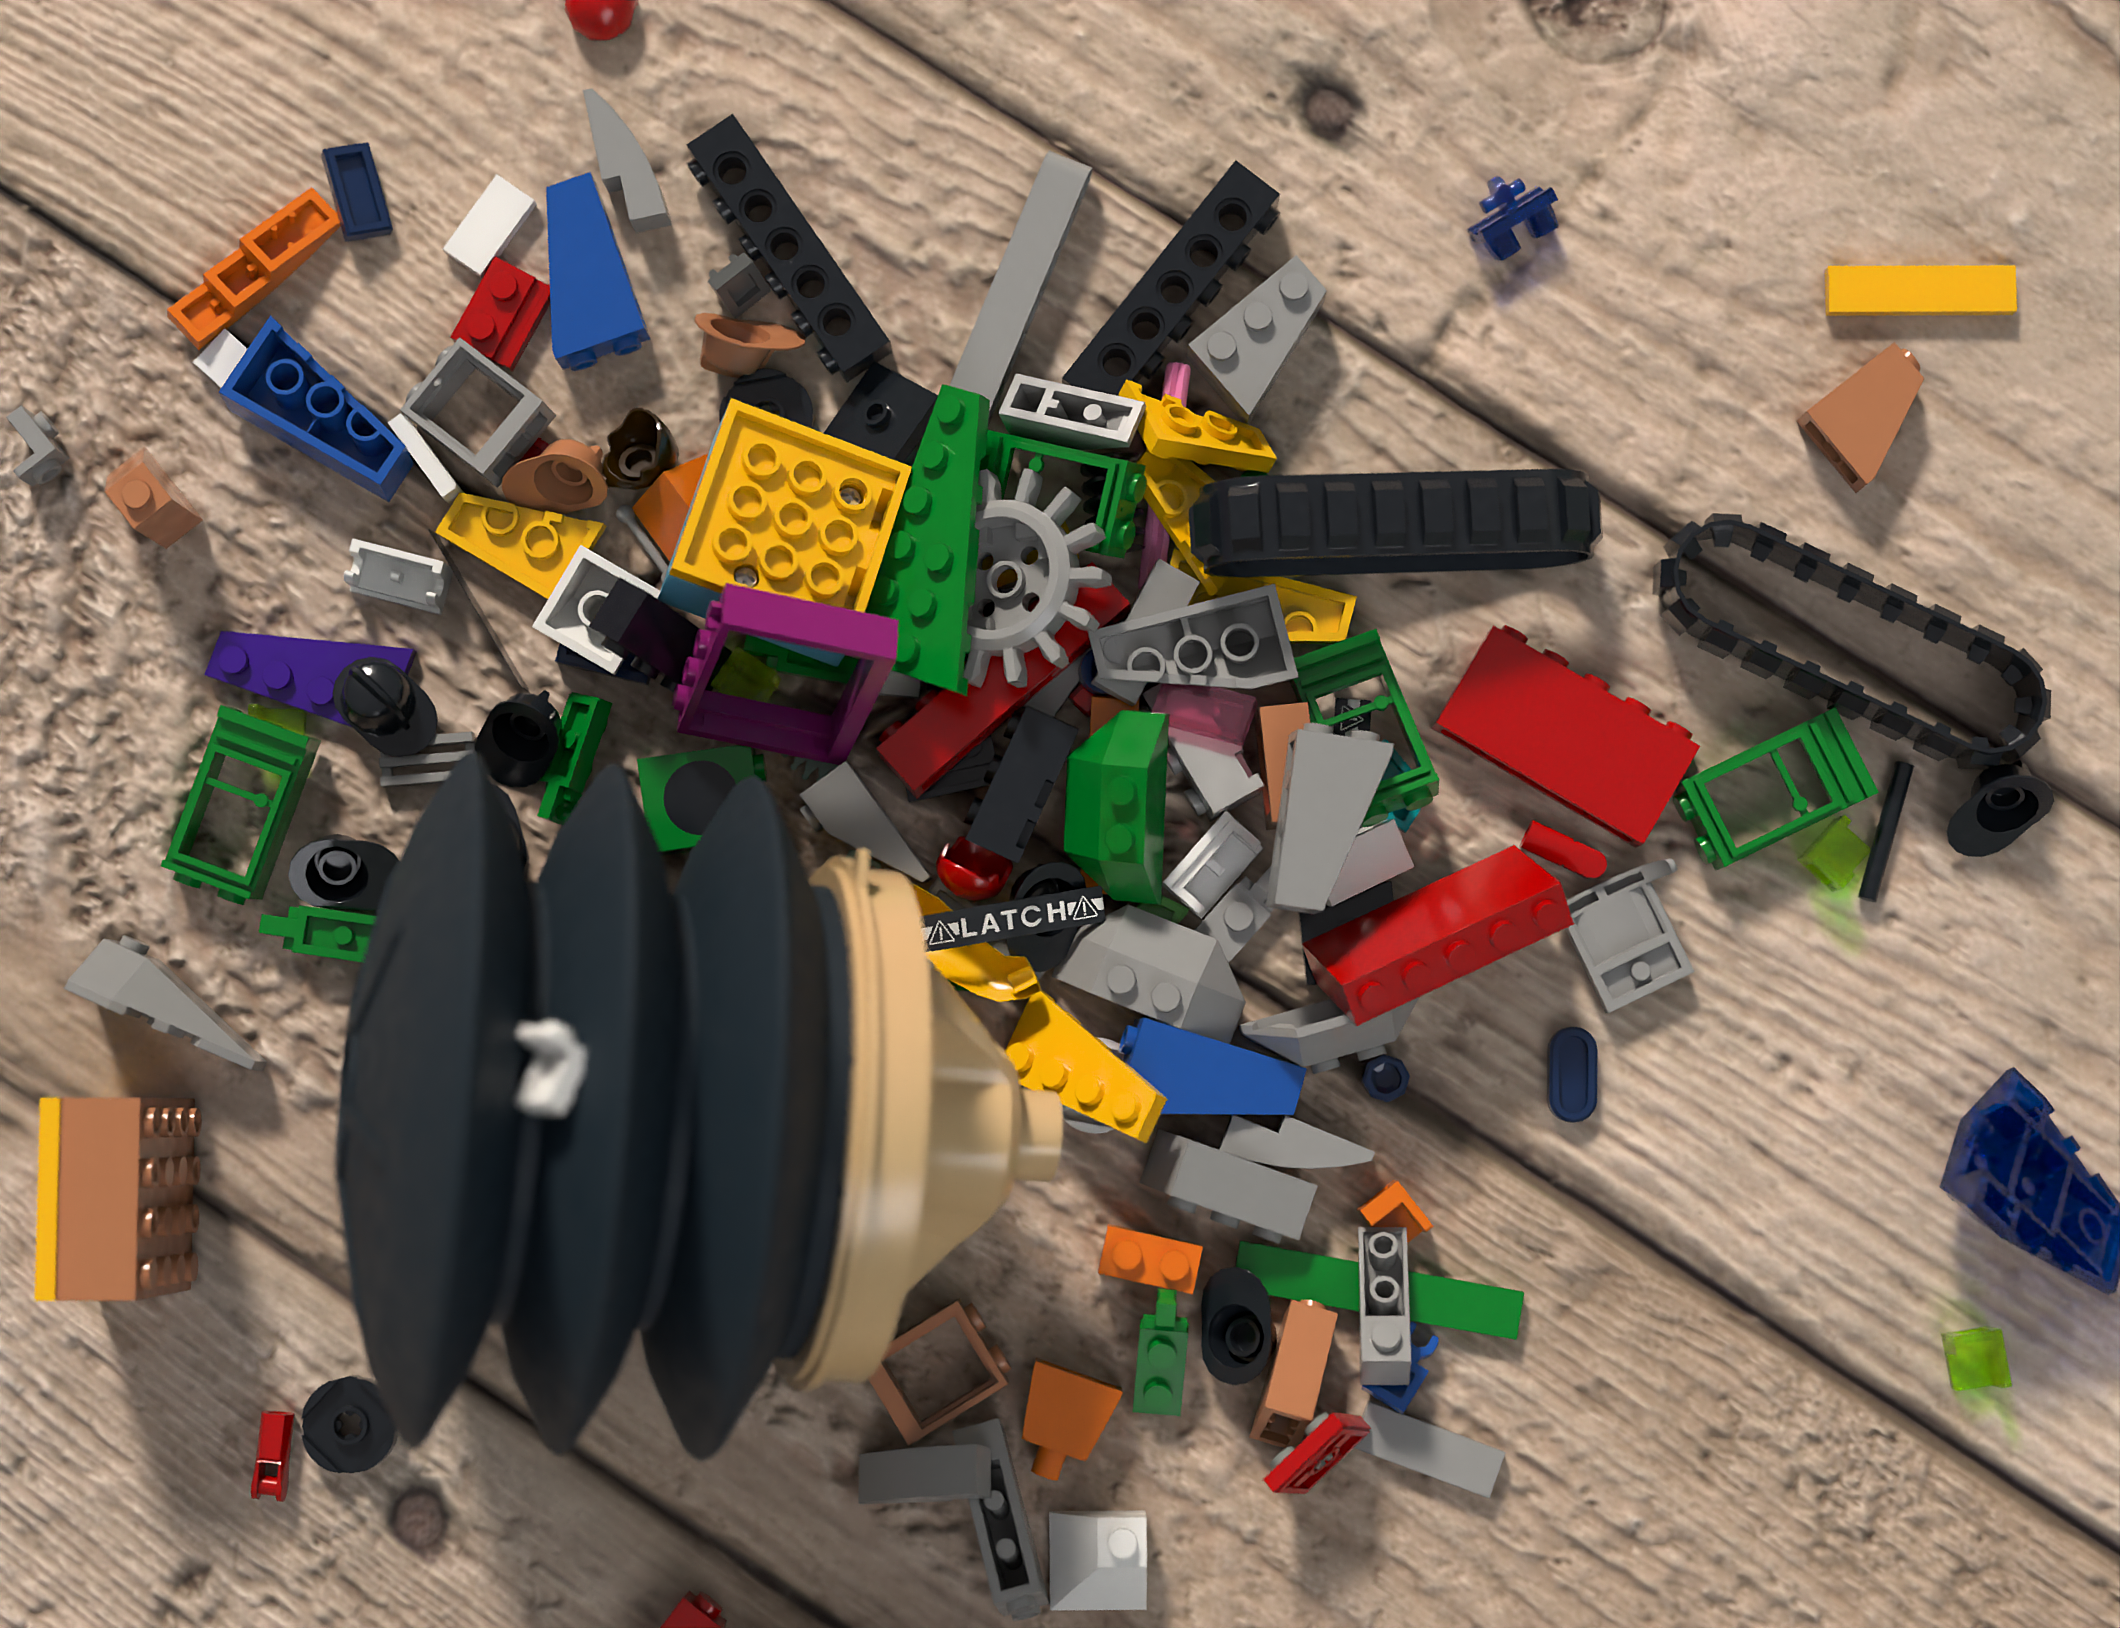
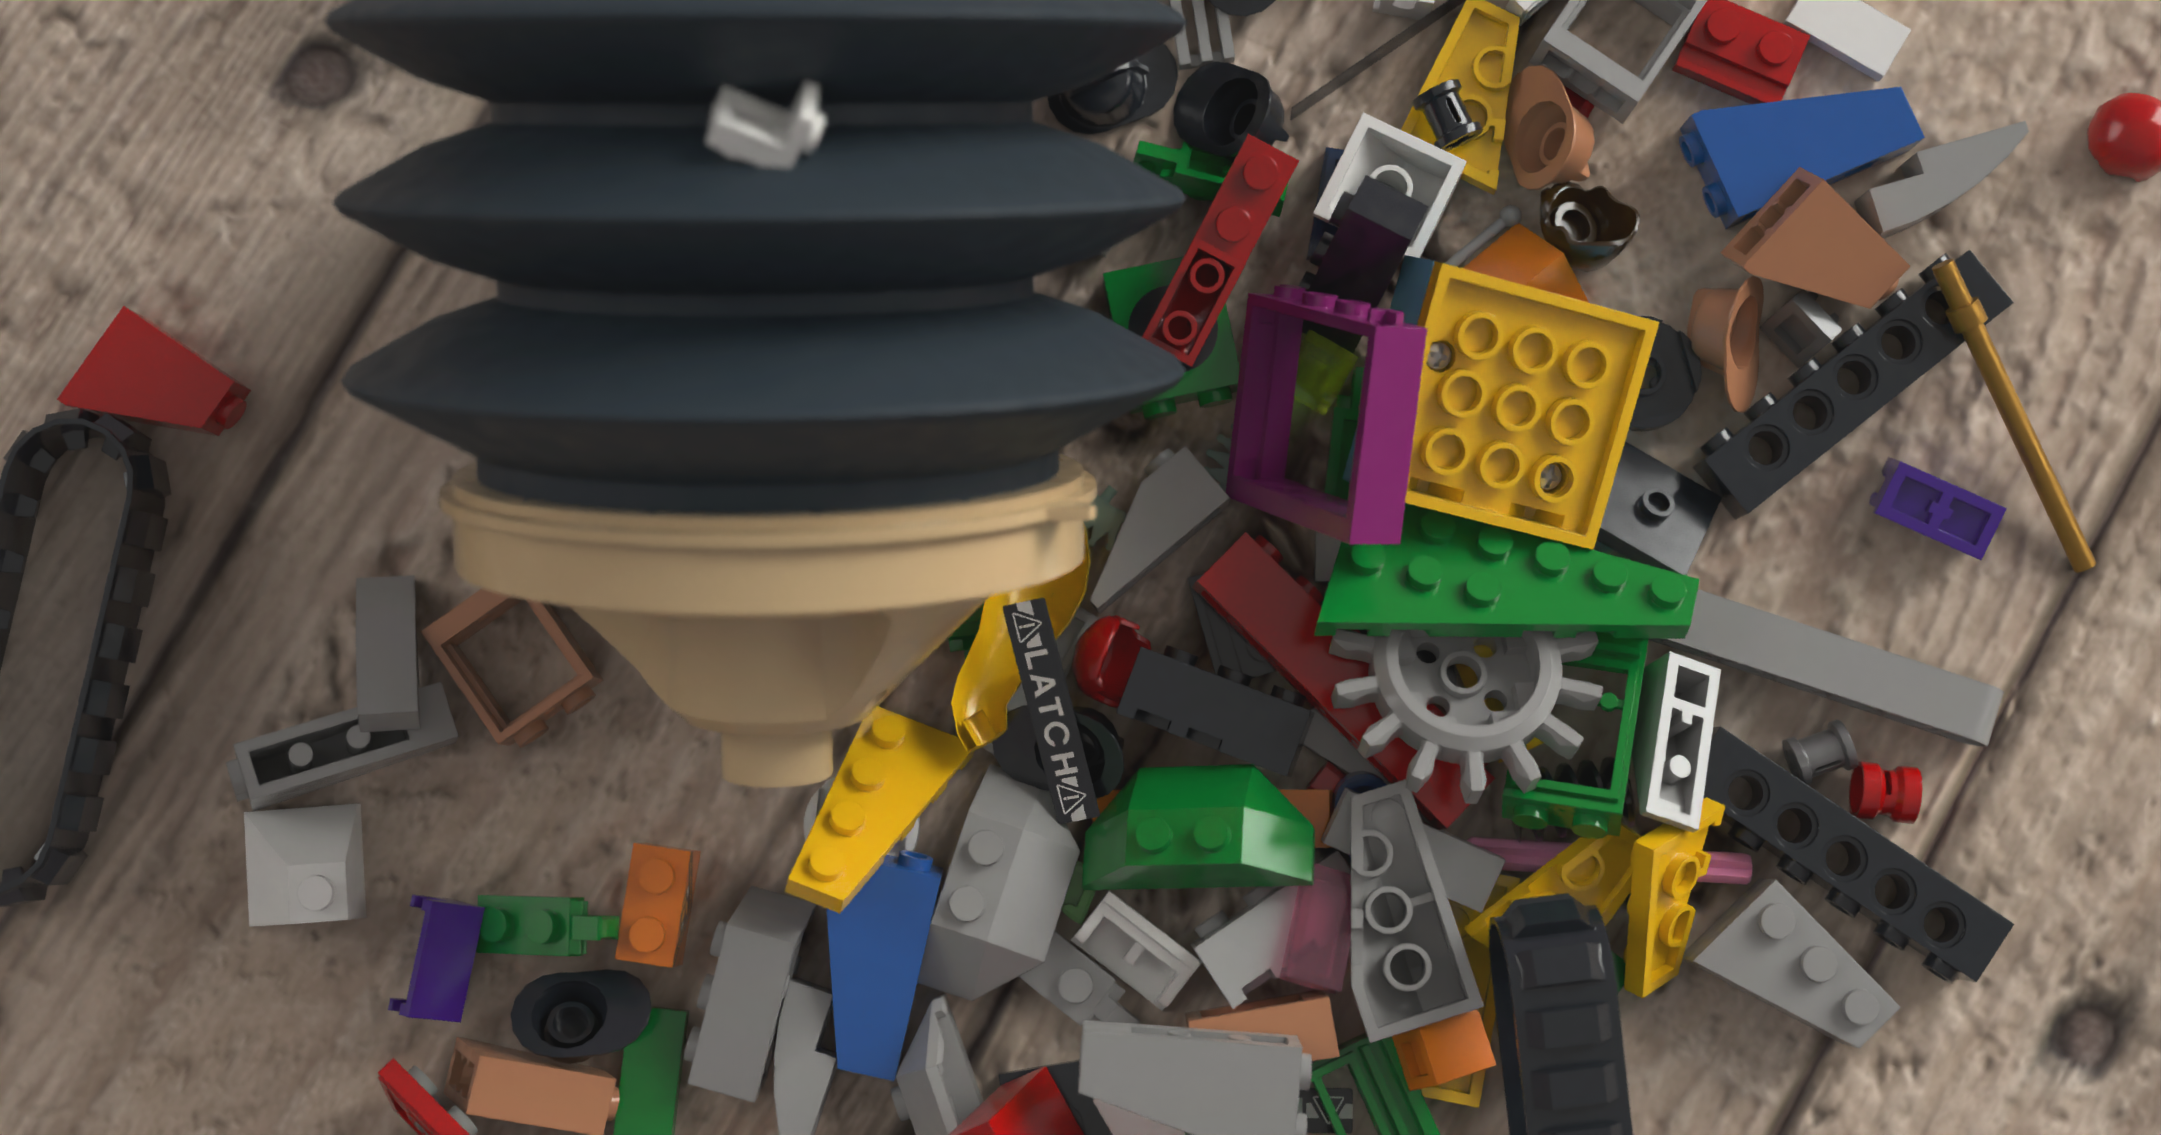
camera: 85 degrees right, 0 degrees up
orange torso [1021,1357,1123,1481] -> none
none -> dark purple hinge [388,894,485,1022]
none -> red slope [1142,134,1300,367]
none -> orange panel [1392,1009,1496,1091]
none -> black bush [1412,79,1483,152]
none -> nougat slope [1720,167,1911,309]
none -> flat silver bush [1782,719,1858,785]
none -> red wheel [1849,761,1923,824]
none -> dark purple hinge [1869,457,2007,560]
none -> pearl gold bar [1932,259,2096,573]

